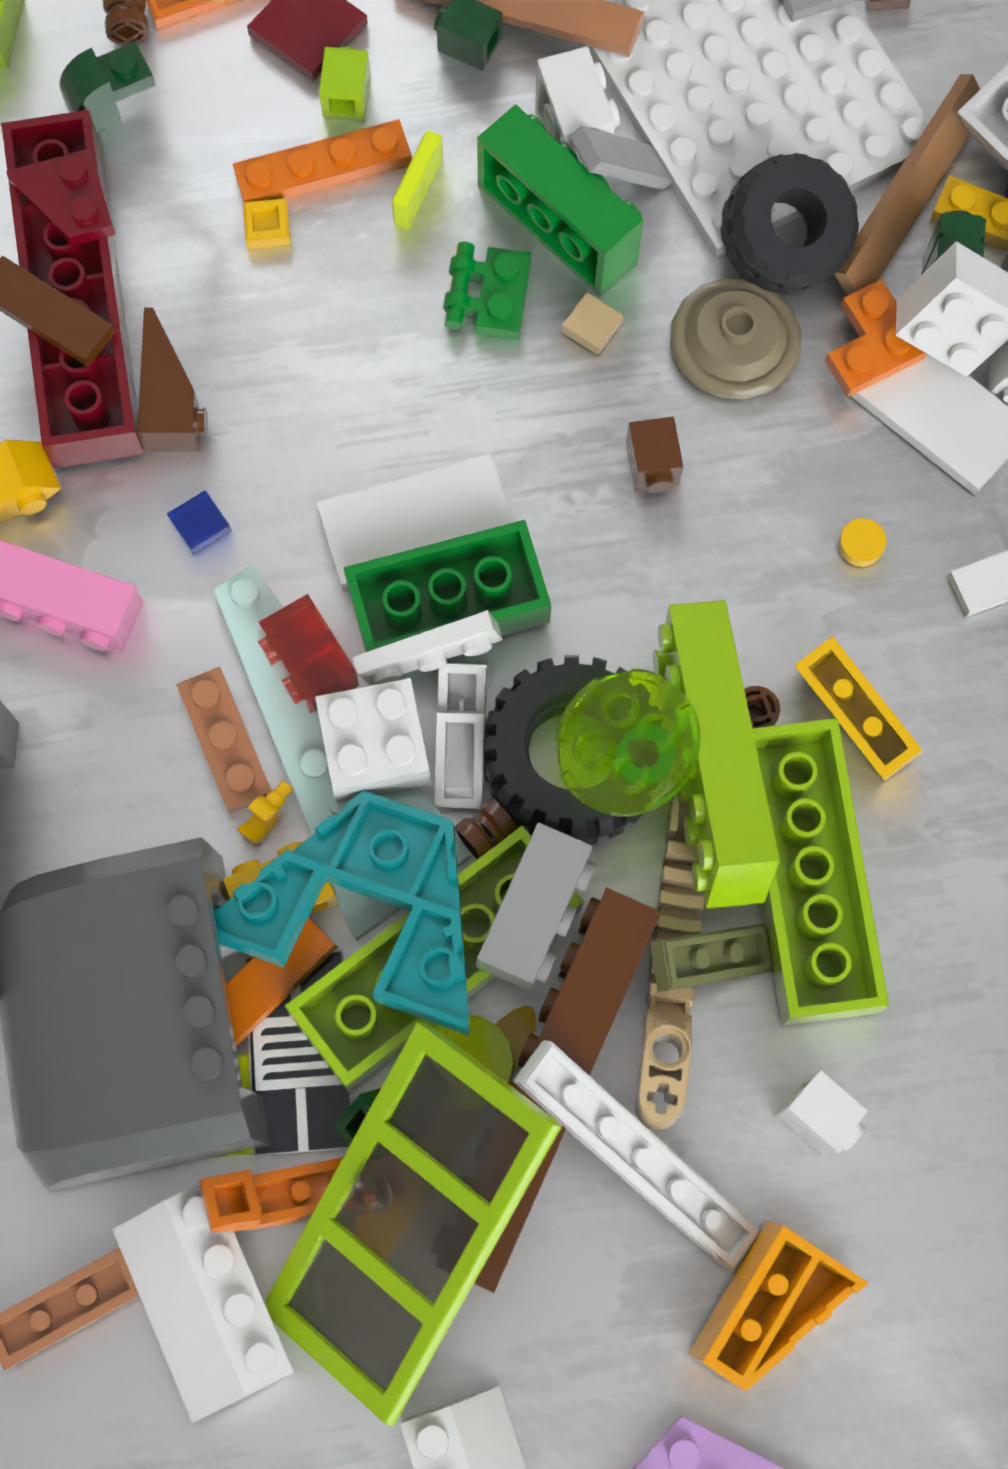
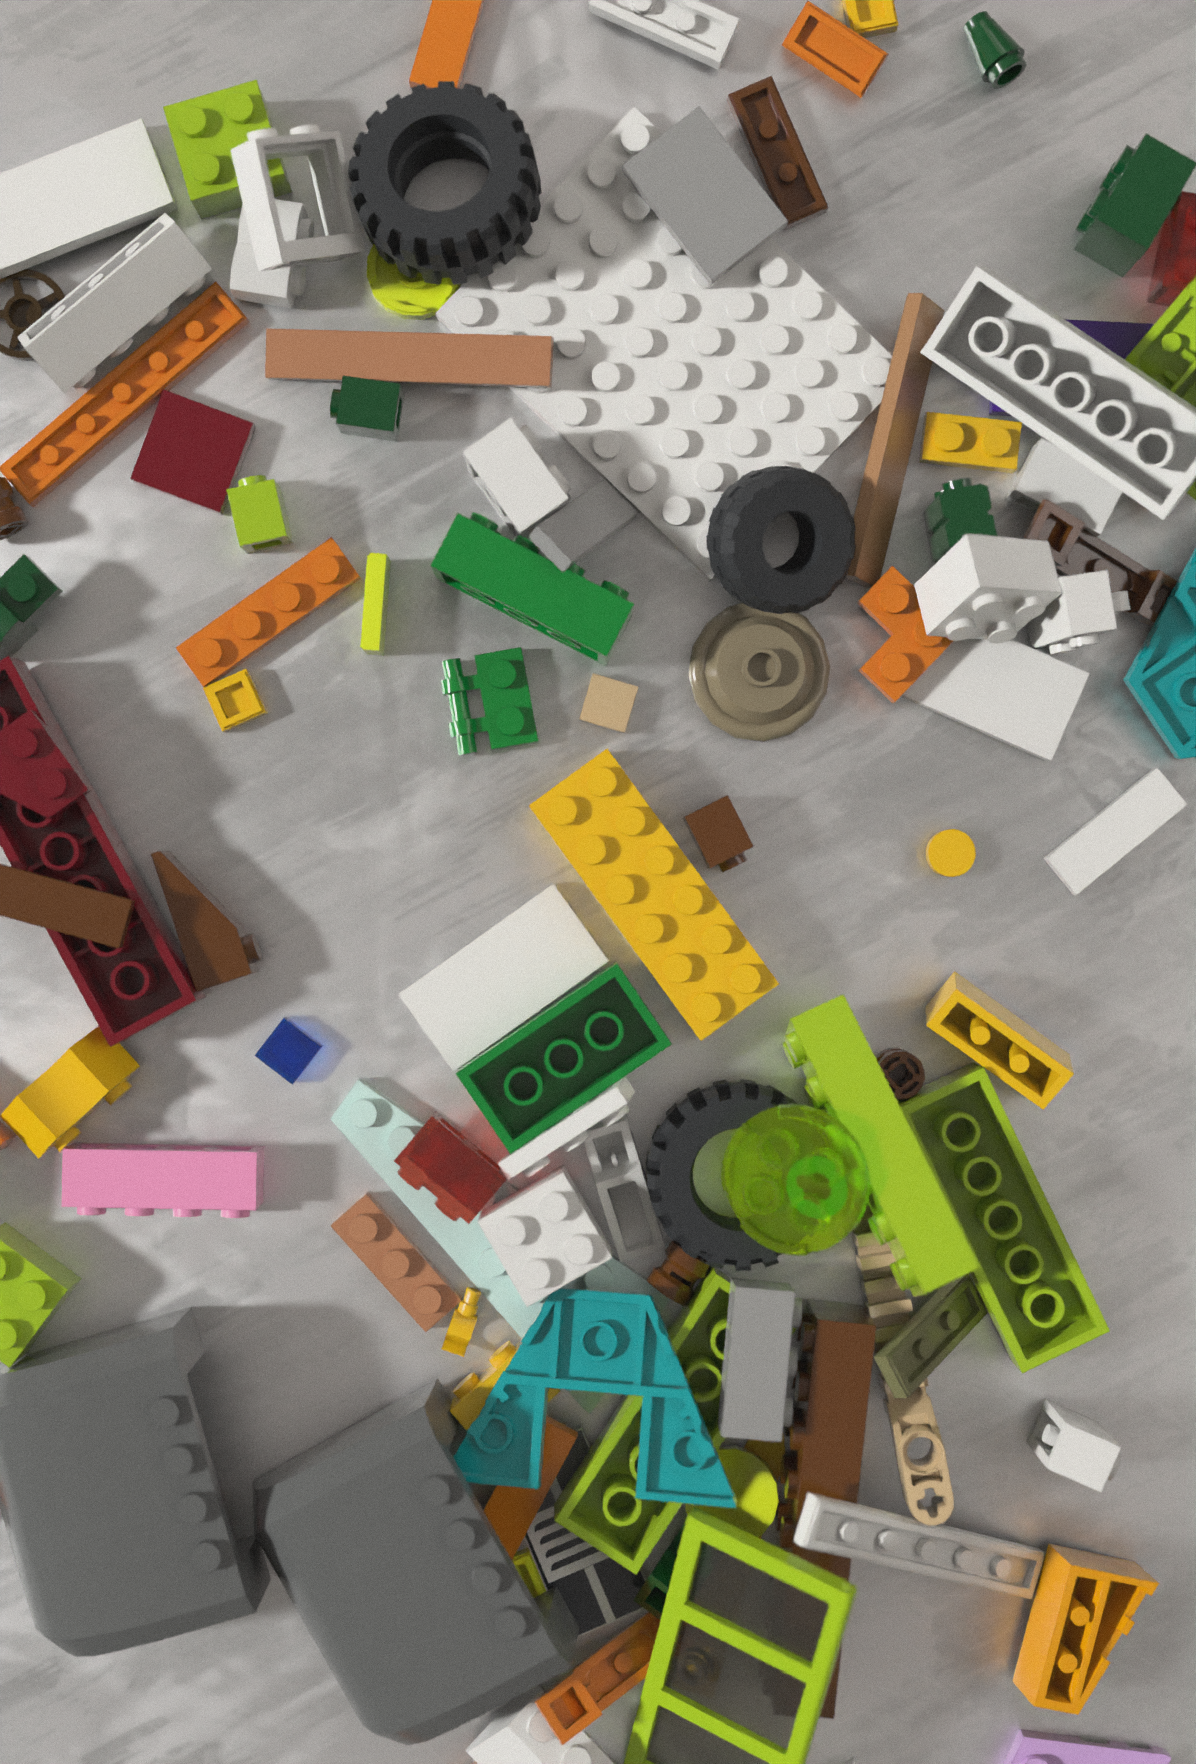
camera: 15 degrees left, 15 degrees up
none -> yellow brick [529,749,779,1041]

